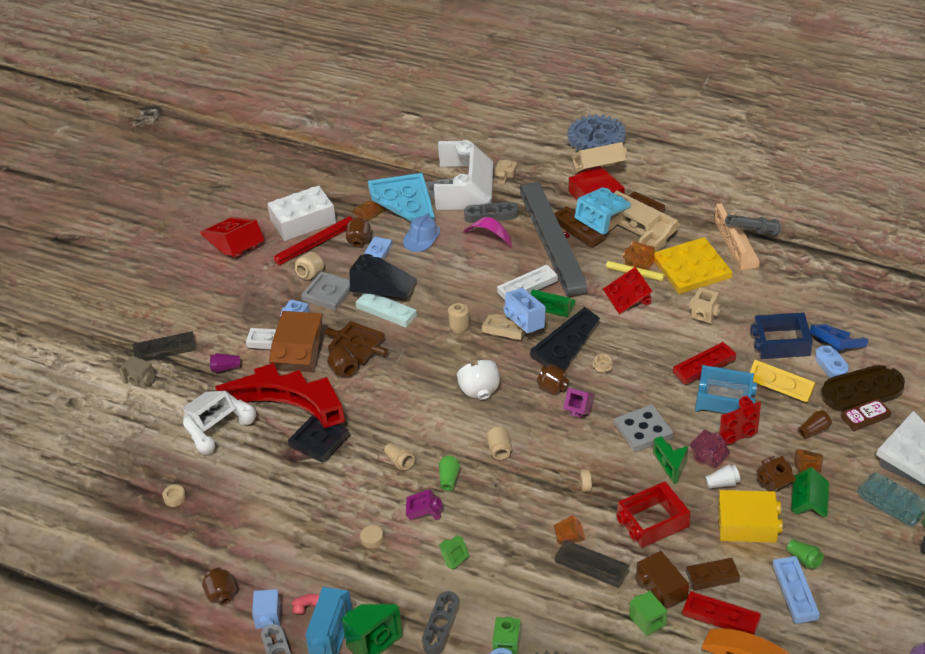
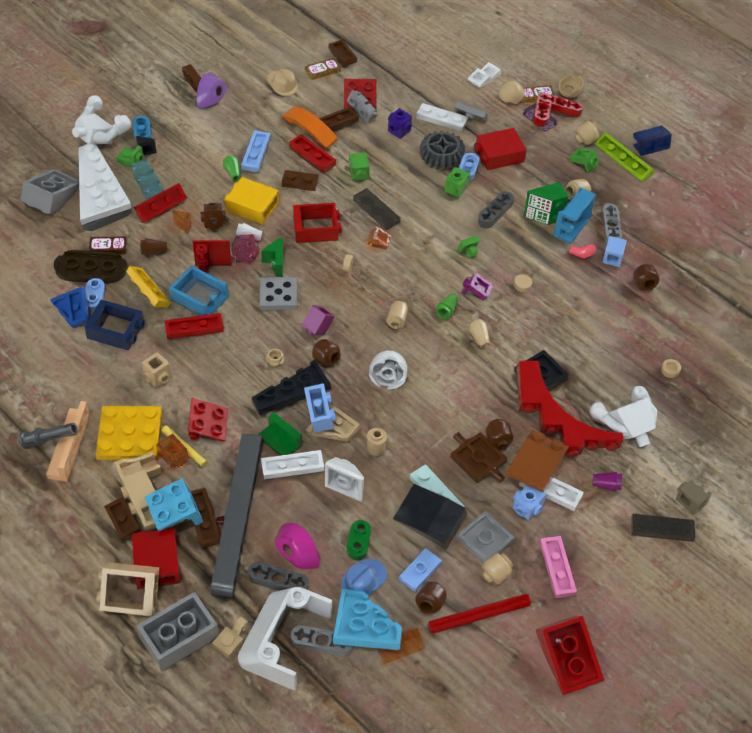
camera: 165 degrees left, 10 degrees up
white brick [267,185,336,241] -> none
sand blue gear [567,114,626,151] -> none
reddish brown brick [635,551,689,609] -> none
green panel [791,467,829,517] -> none
none -> red plate [133,183,188,223]
none -> light grey brick [136,592,219,672]
none -> white slope [325,457,364,502]
none -> green plate [347,520,371,561]
none -> bright pink plate [539,536,577,599]

